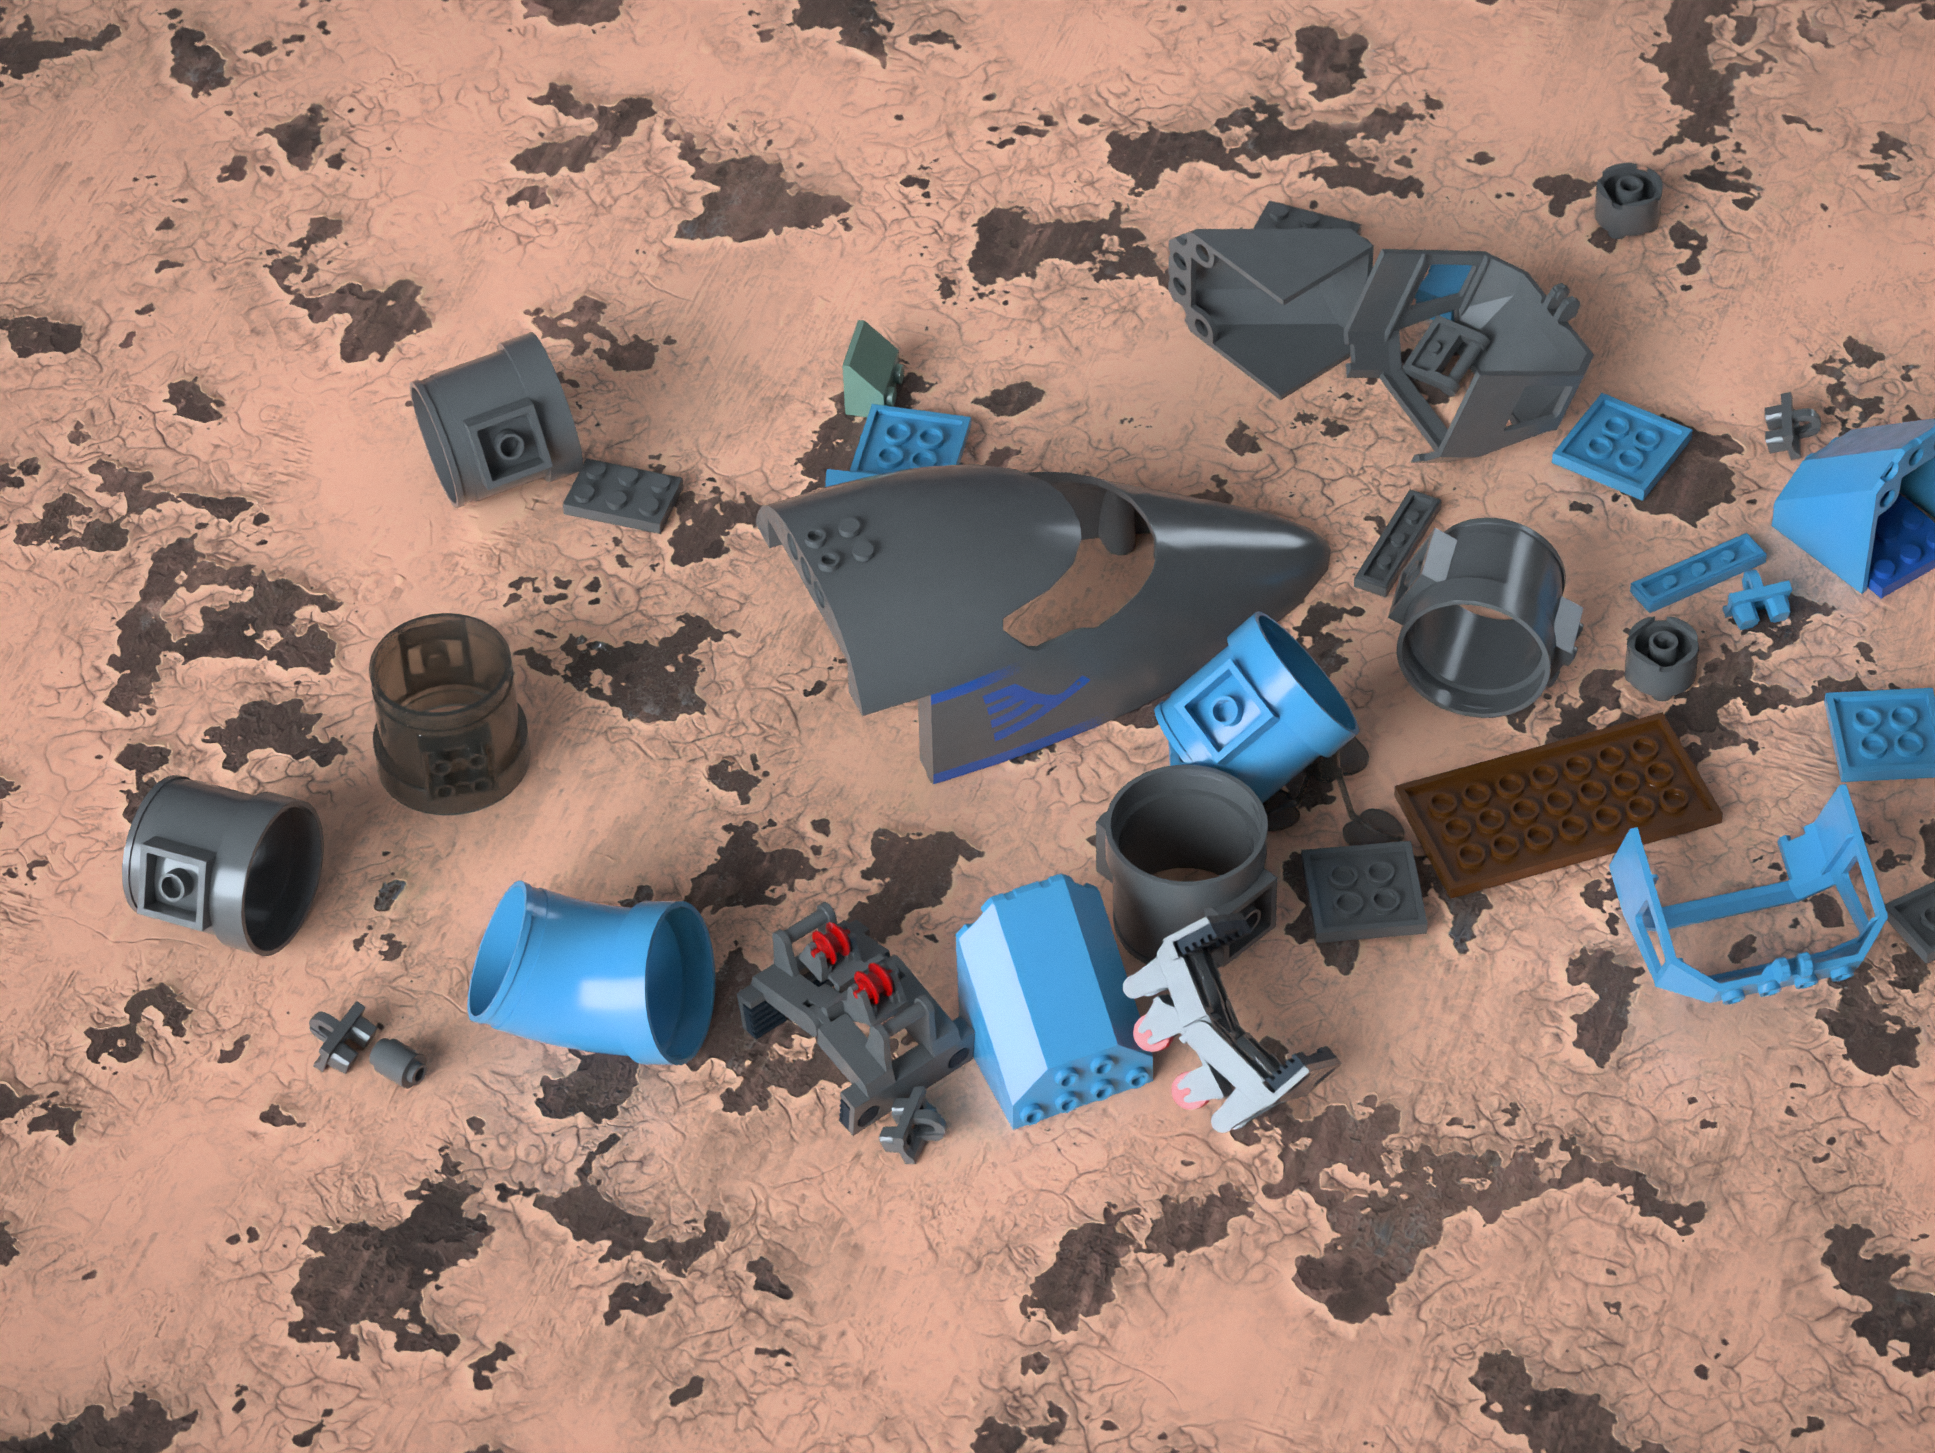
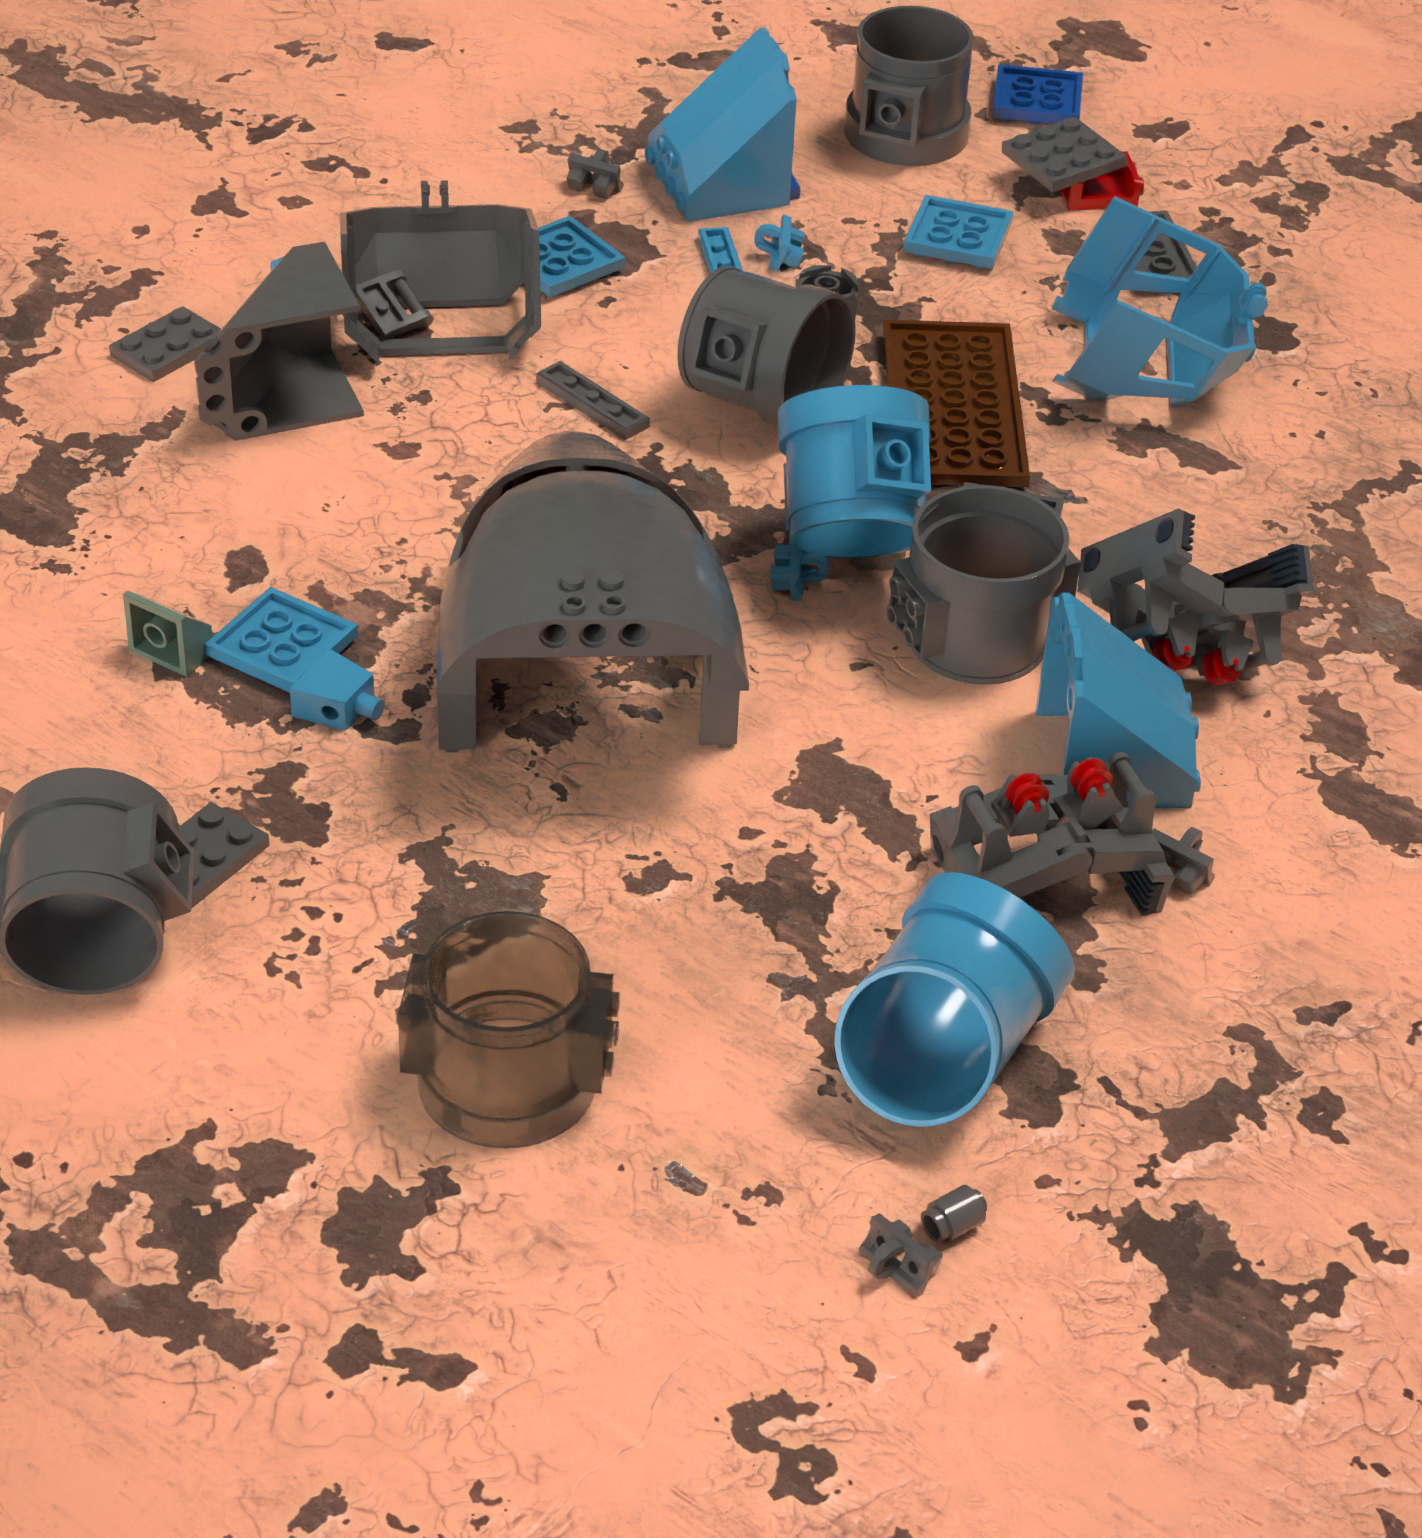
camera: 75 degrees left, 5 degrees down
dark grey cylinder [122,775,324,956] -> none
dark grey brick [1594,163,1663,239] -> none

